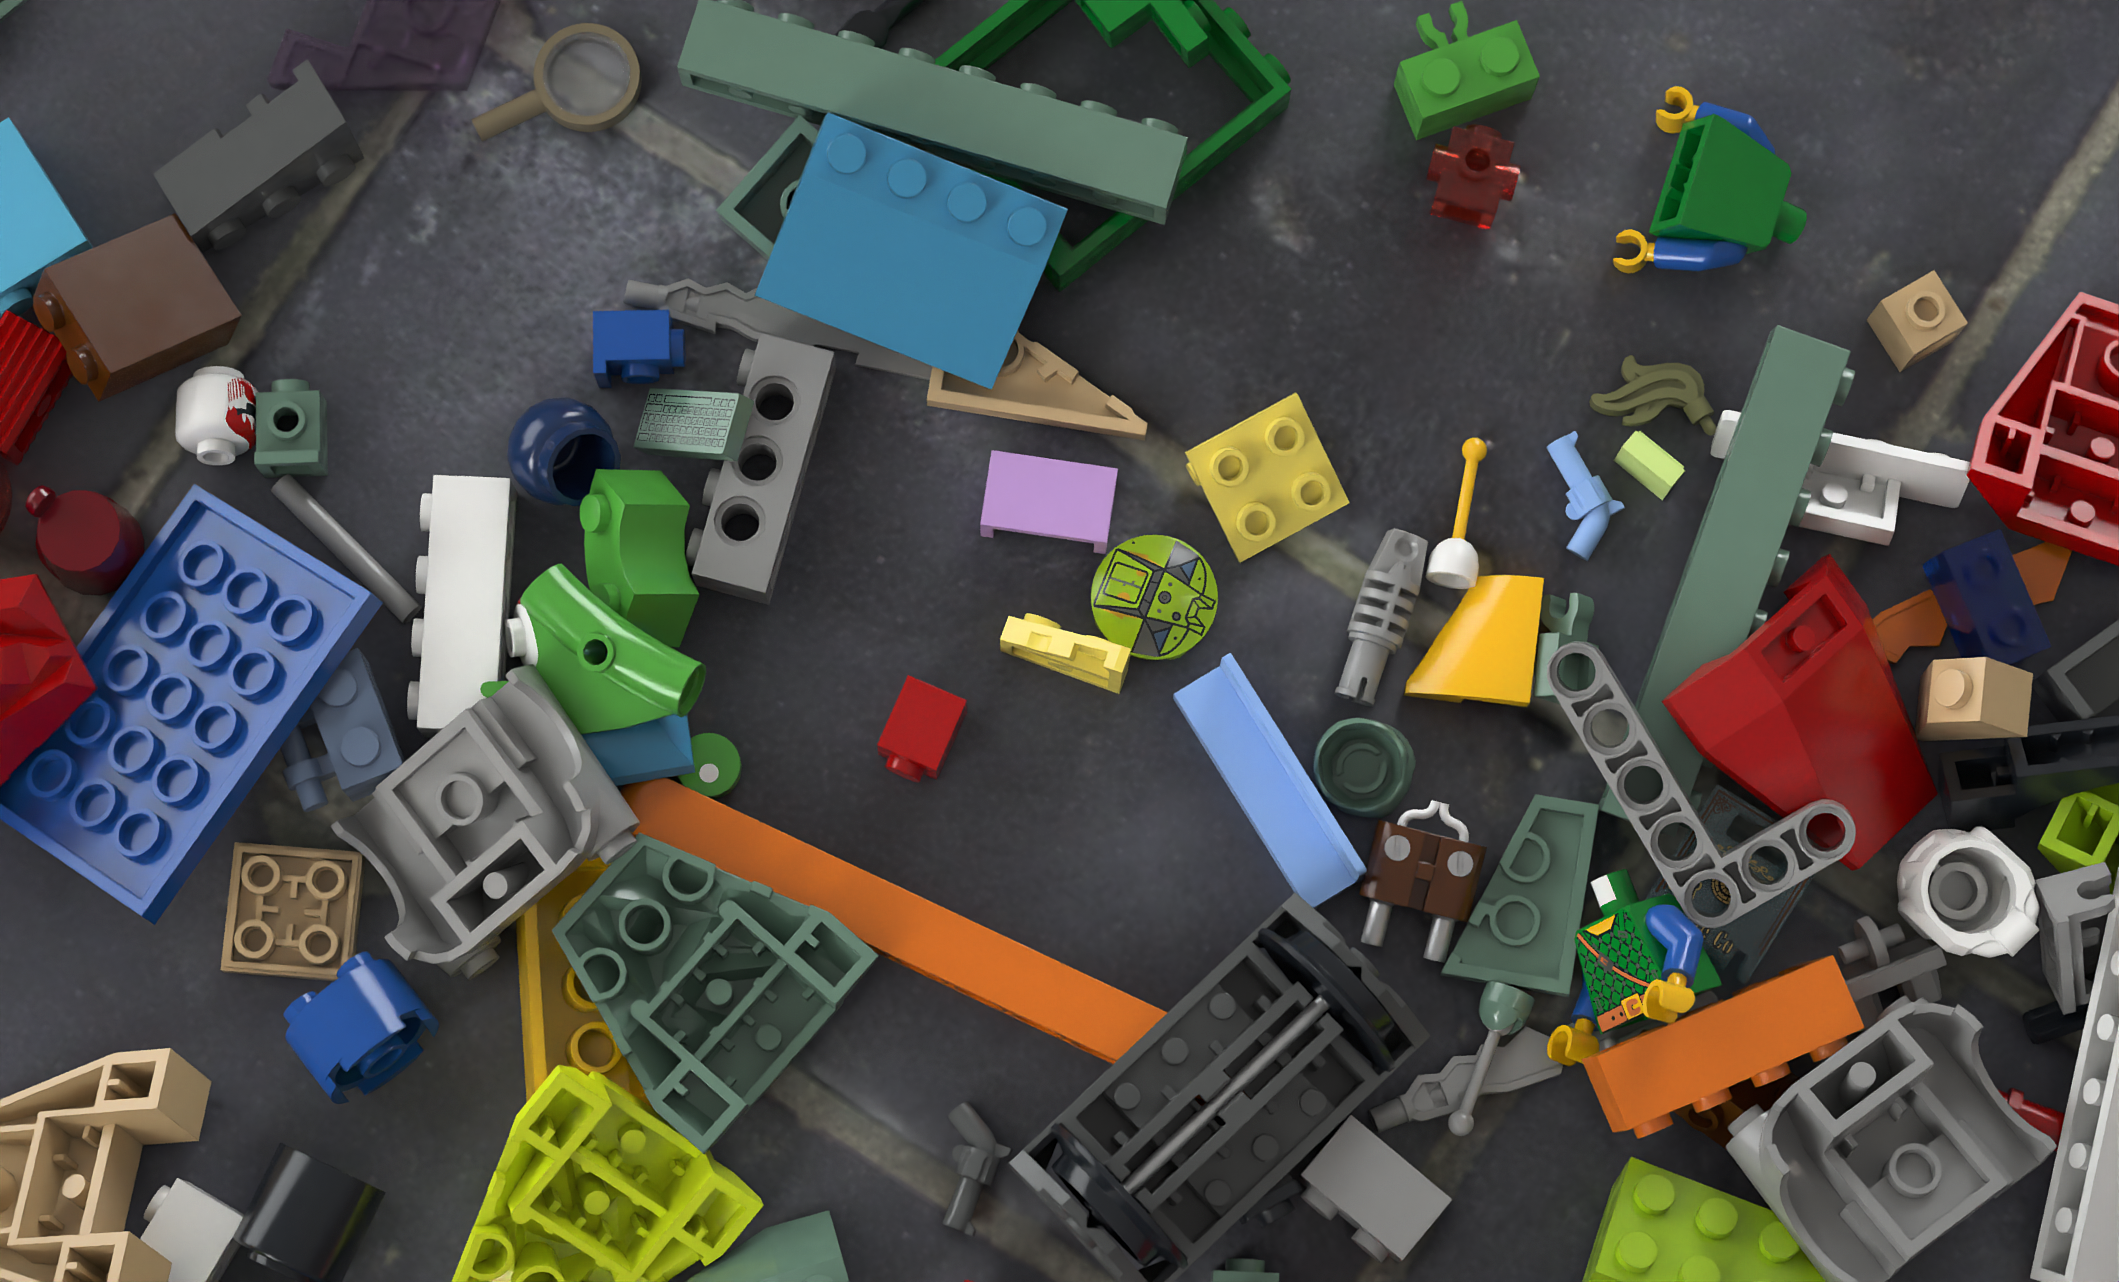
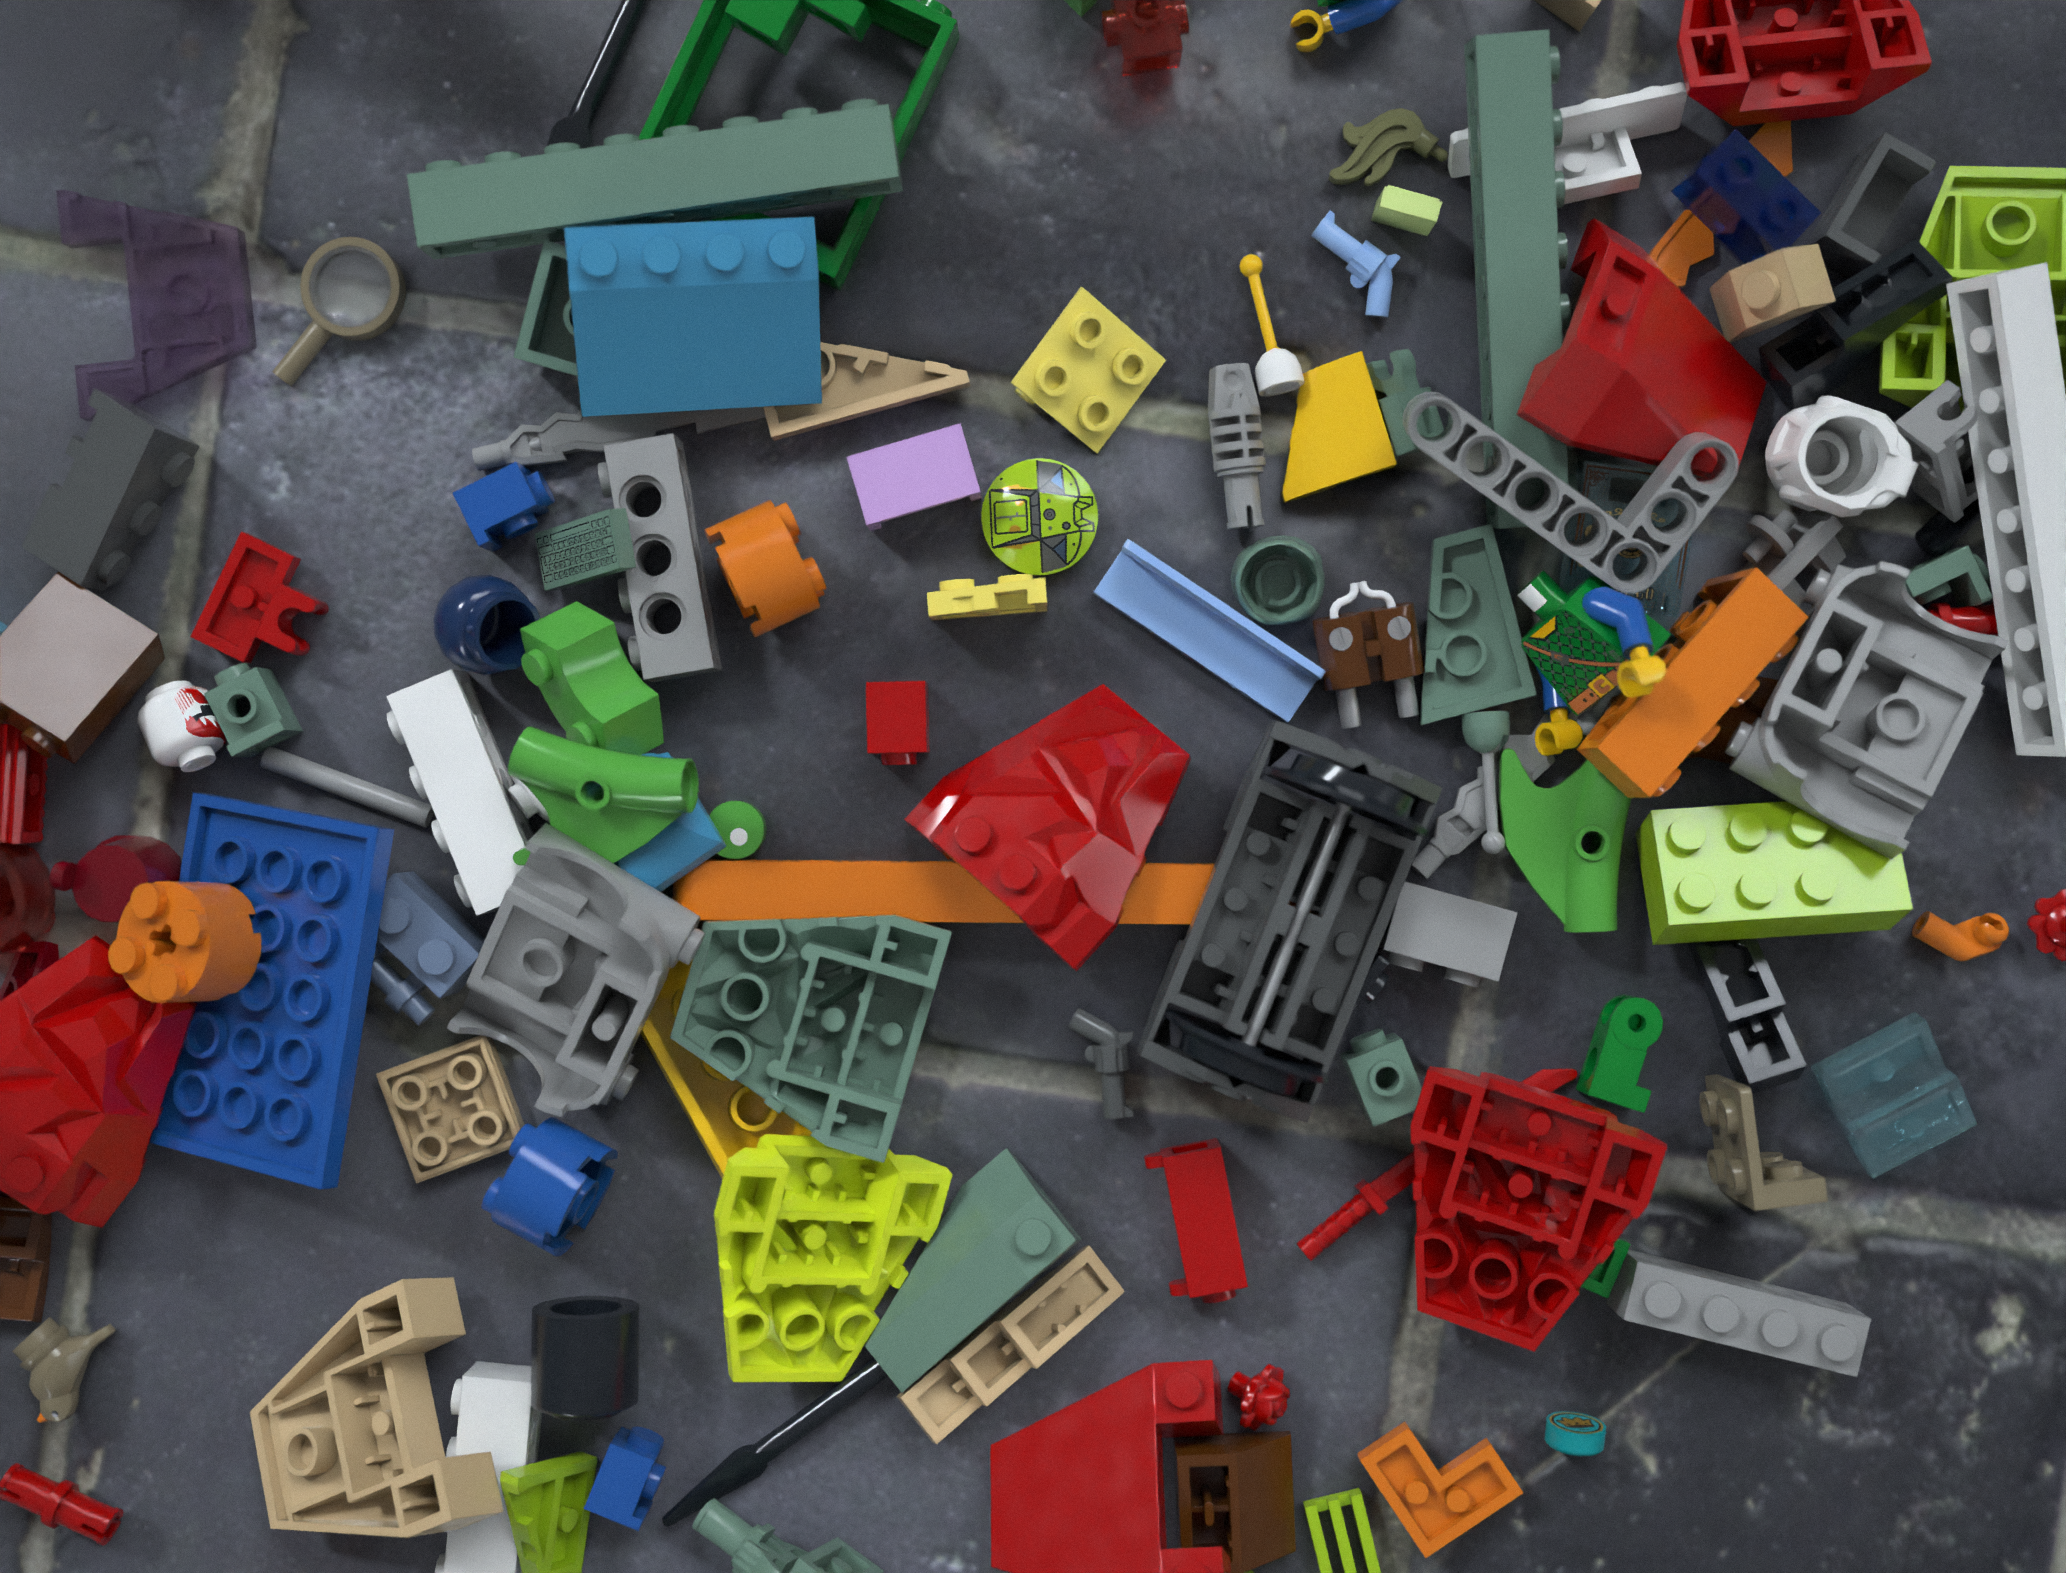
camera: 25 degrees left, 10 degrees up
none -> orange brick [108,881,262,1003]
none -> red plate [190,531,329,664]
none -> orange brick [704,500,827,638]
none -> red wedge [904,684,1191,972]
none -> bright green pin [1499,748,1632,933]
none -> sand green bracket [1905,545,1993,607]

